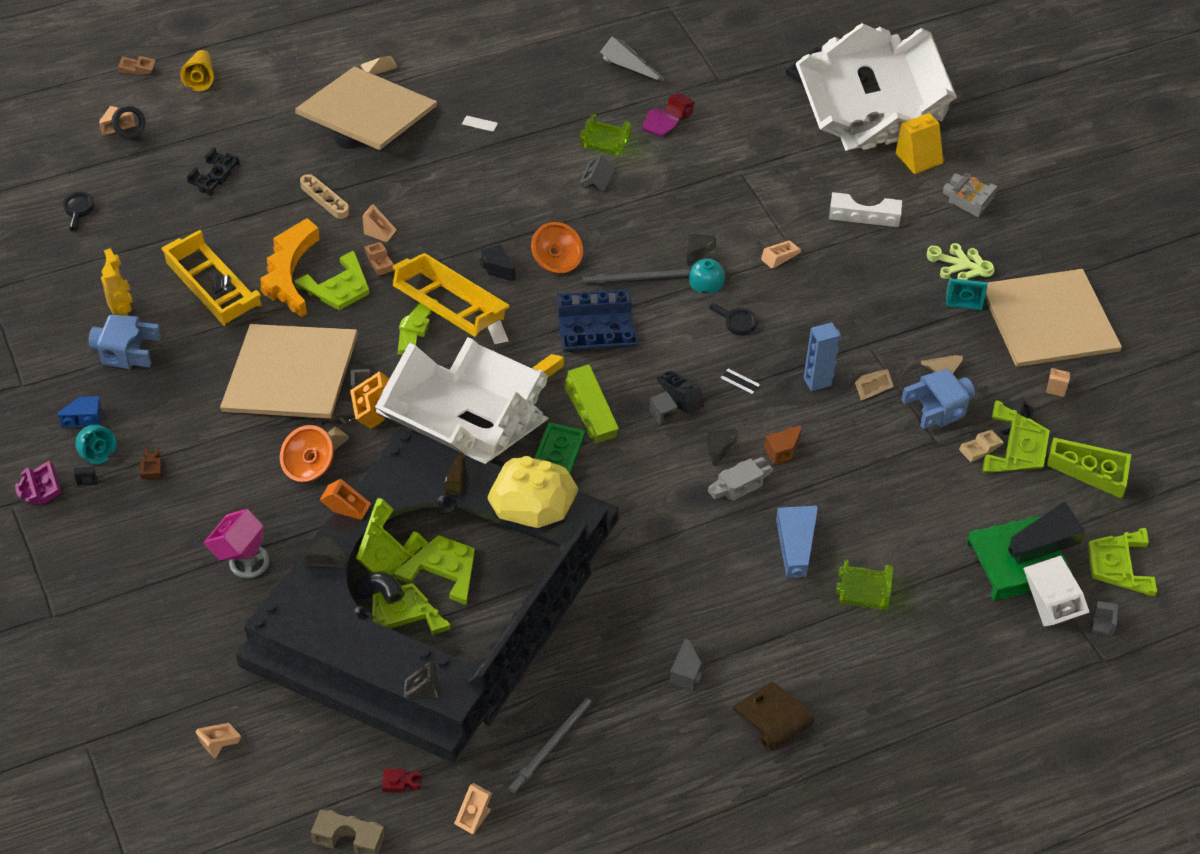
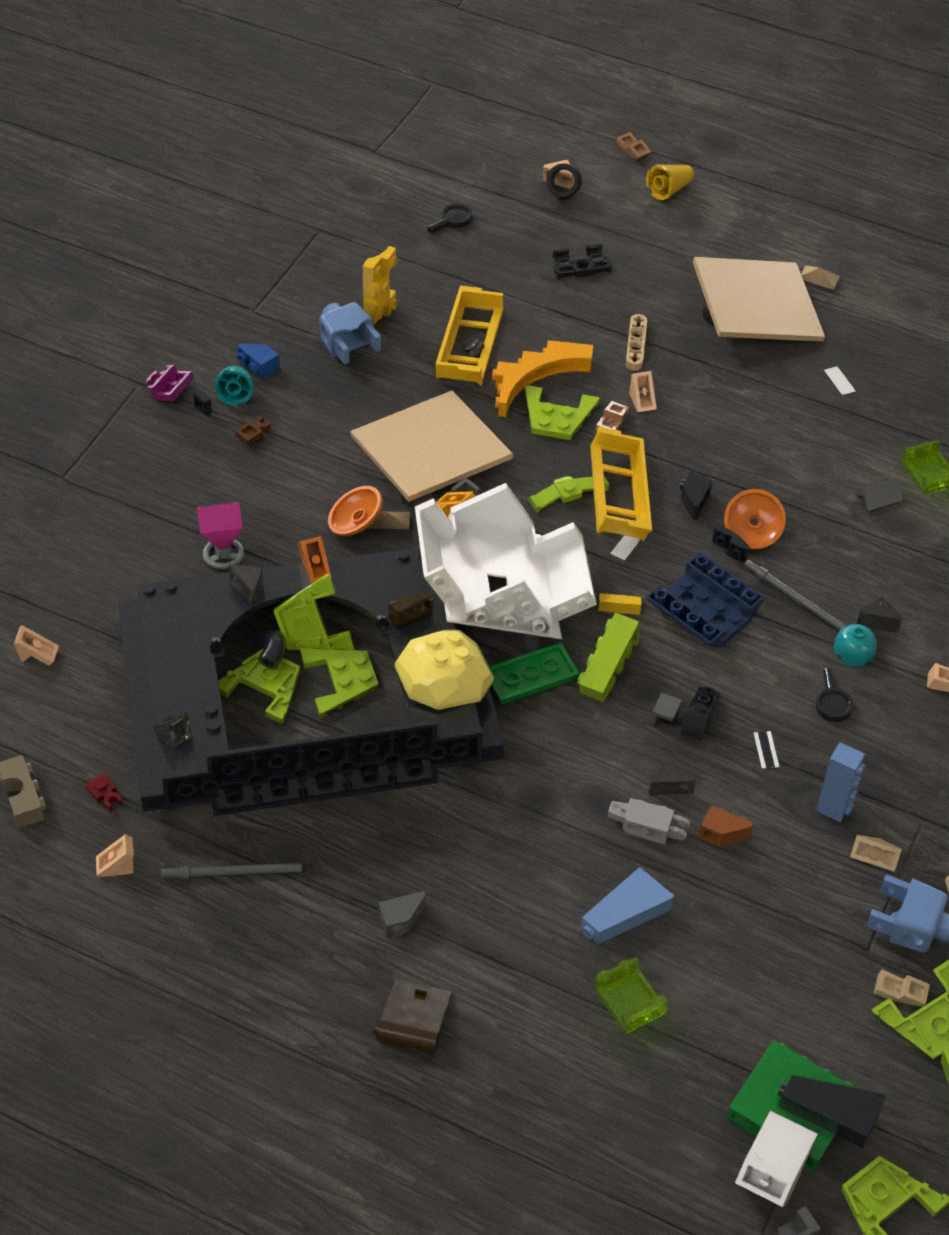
camera: 50 degrees right, 0 degrees up
none -> black slope [712,524,750,563]

